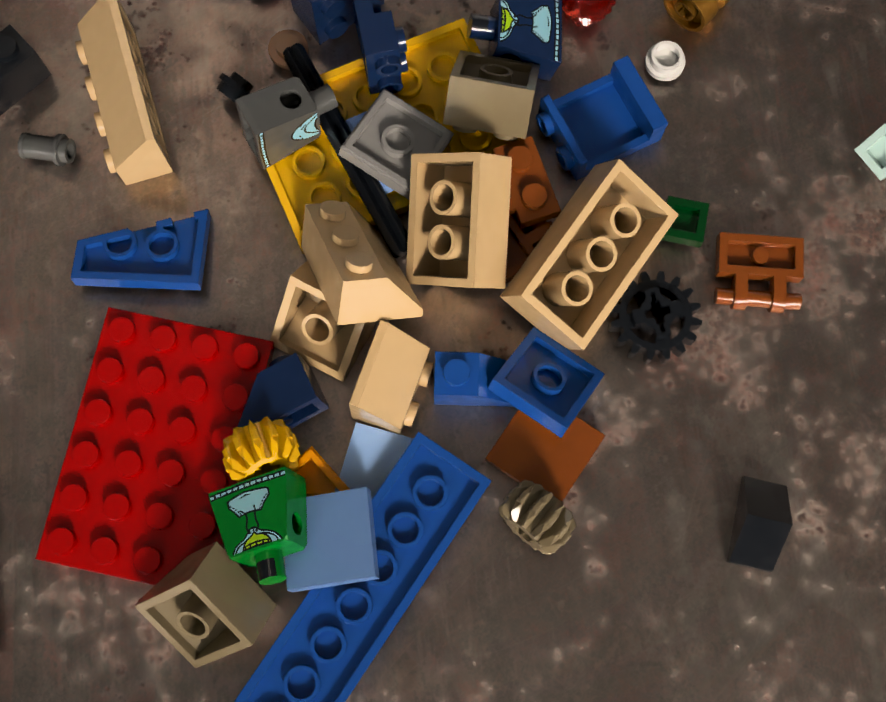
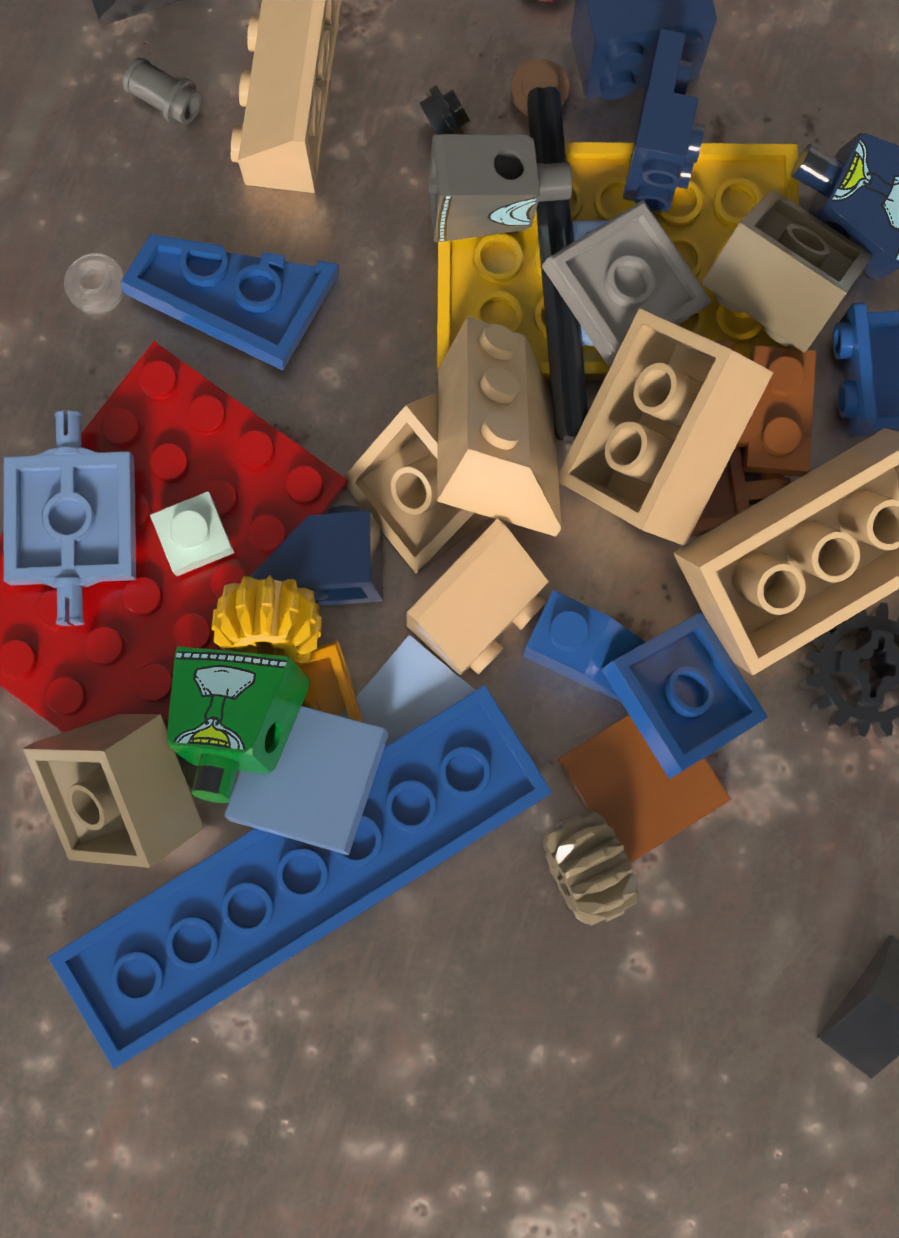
camera: 25 degrees right, 5 degrees up
none -> medium blue plate [3,410,136,626]
none -> clear plate [64,253,124,314]
none -> light aqua plate [150,491,235,576]

